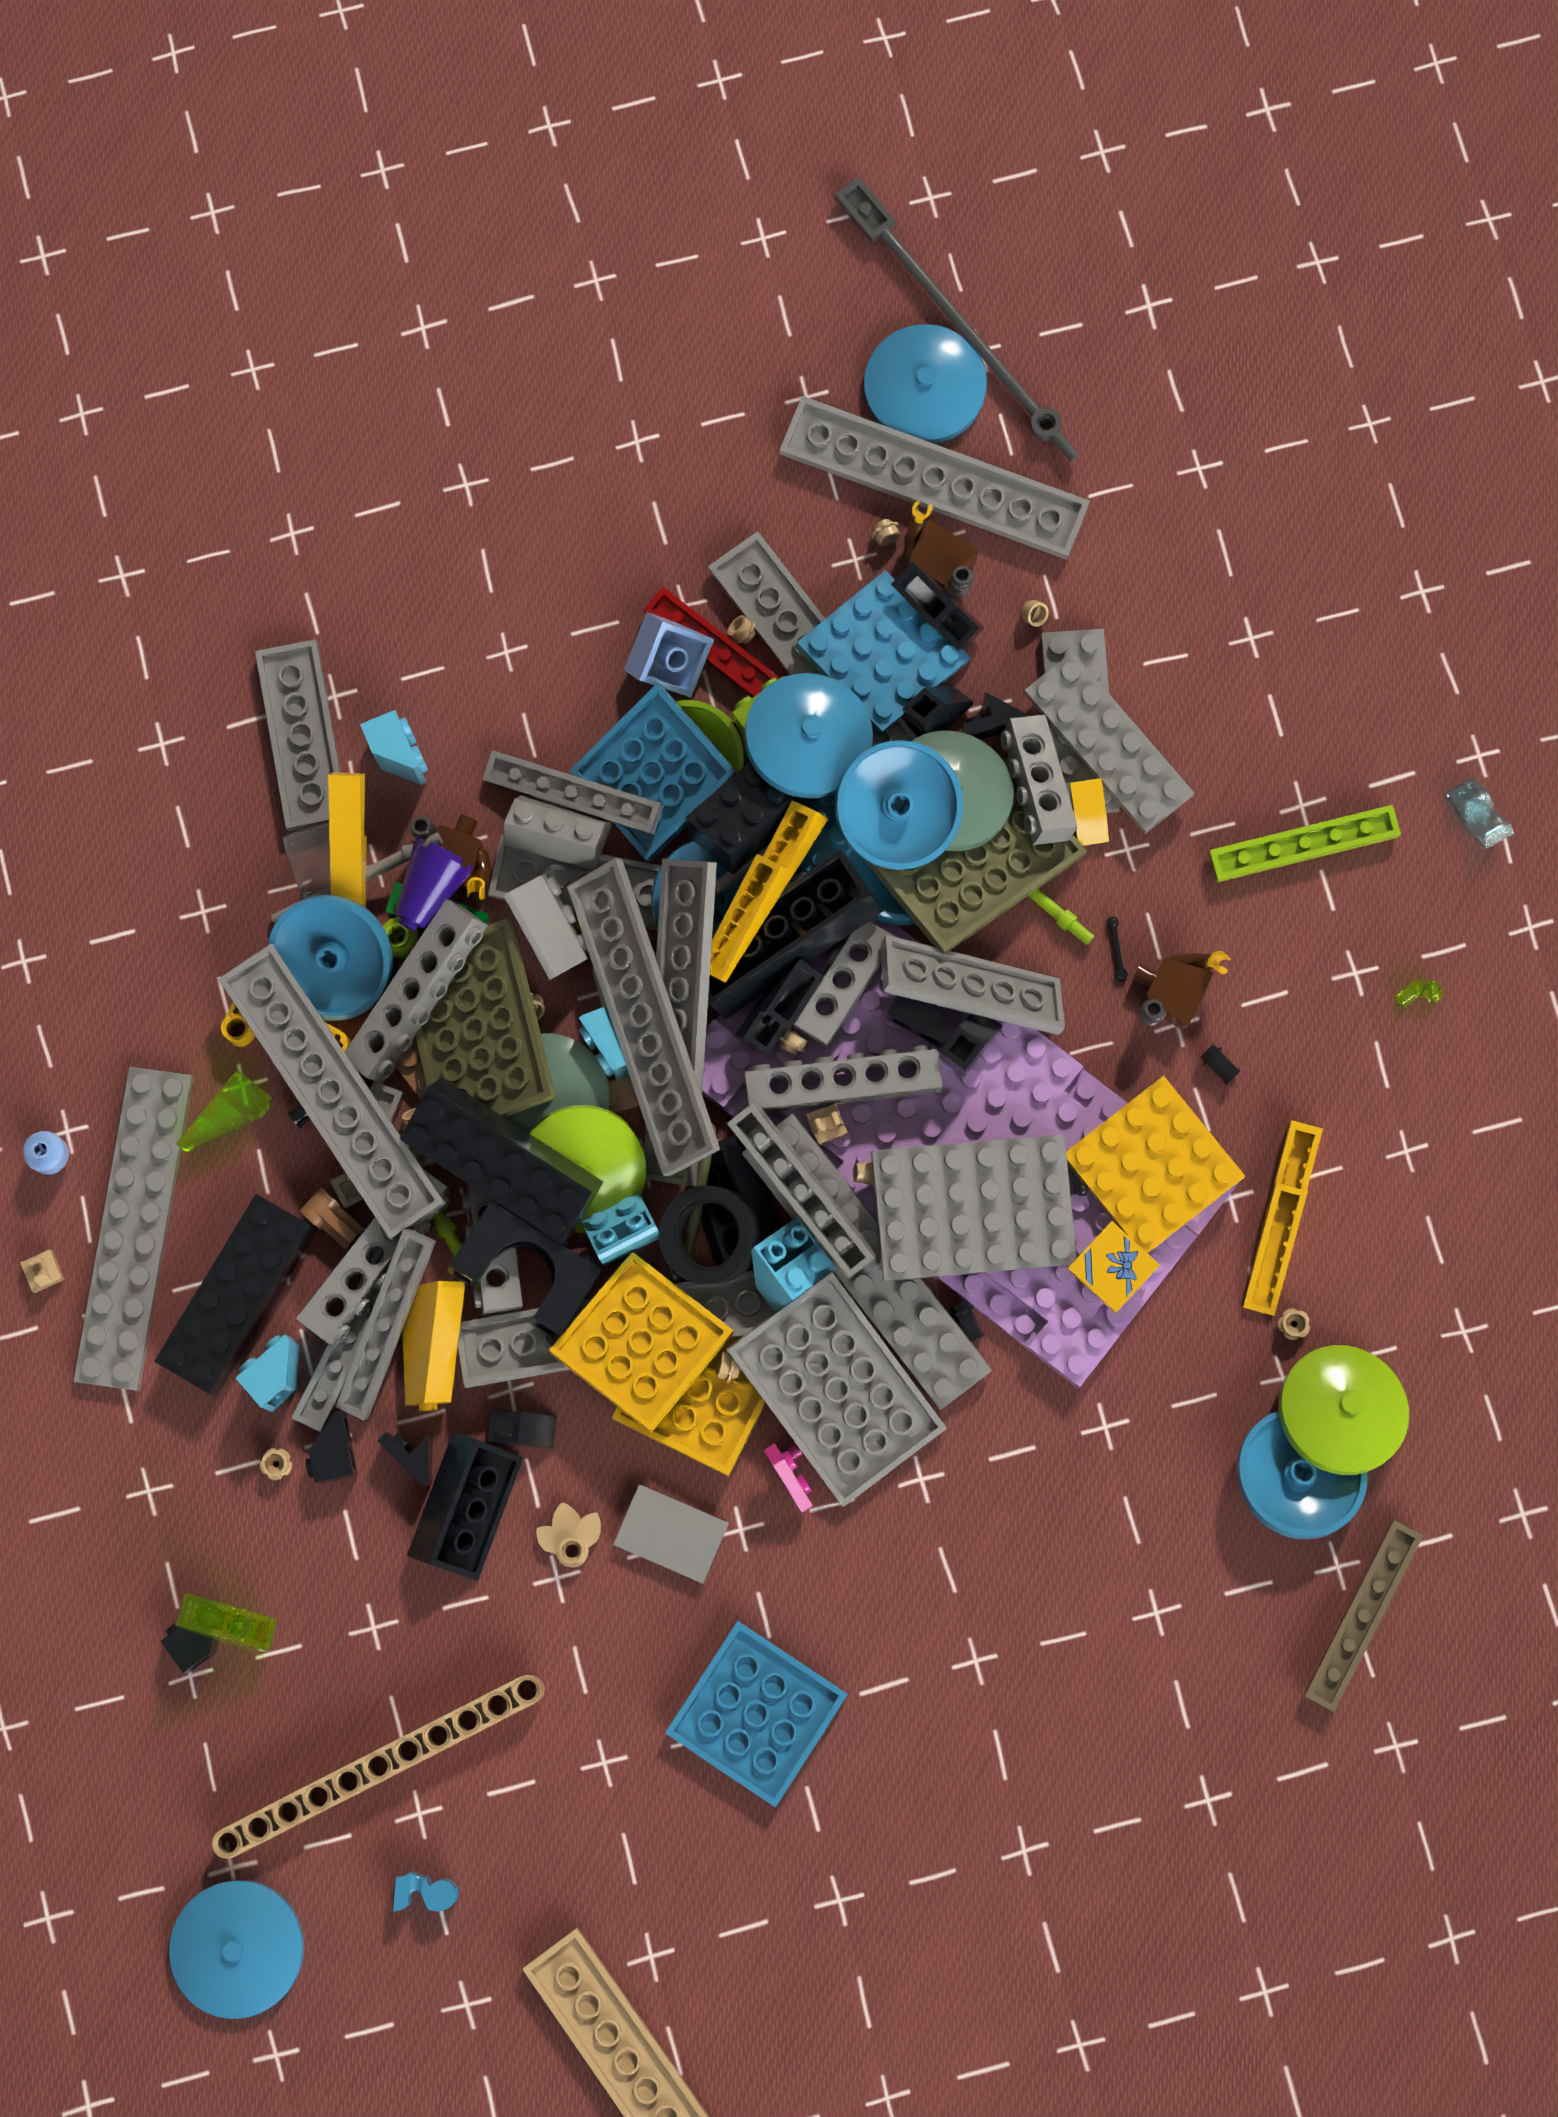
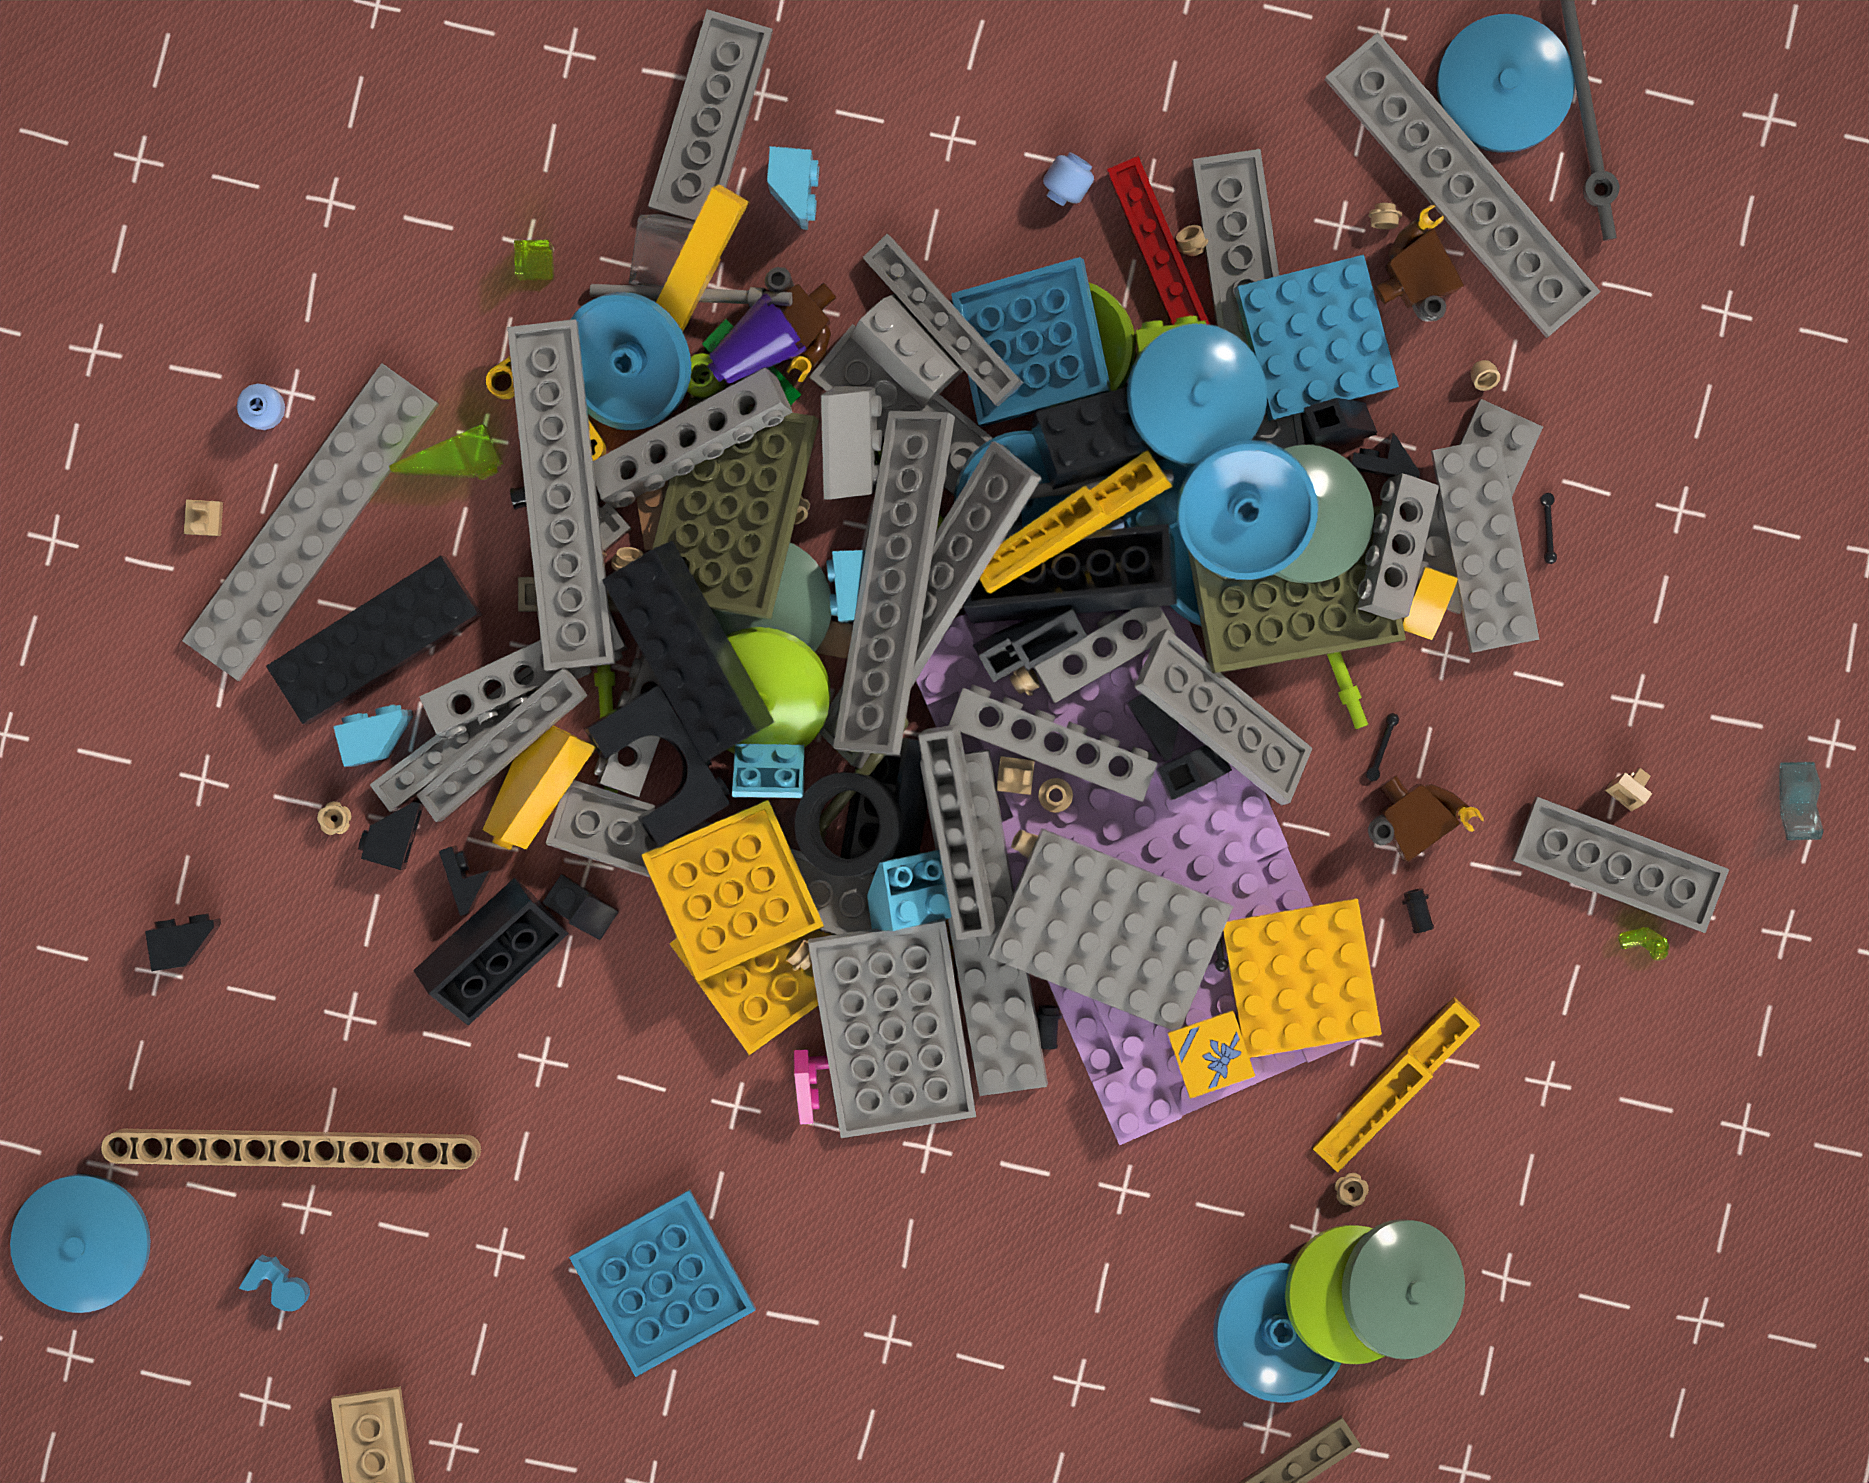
camera: 25 degrees right, 10 degrees up
clear neon green slope [176,1593,278,1652] -> none
medium nougat piece [300,1186,366,1250] -> none
tan plate [536,1503,601,1568] -> none
light grey tile [613,1484,729,1584] -> none
light blue slope [624,612,714,697] -> none
black slope [891,562,985,651] -> none
lime plate [1208,805,1401,883] -> none
none -> clear neon green panel [514,240,554,280]
none -> tan plate [1038,778,1073,813]
none -> light blue head [1043,152,1094,206]
none -> sand green dish [1342,1219,1465,1359]
none -> light grey plate [1511,797,1729,933]
none -> black hinge [1540,493,1557,564]
none -> tan tile [1605,768,1652,812]

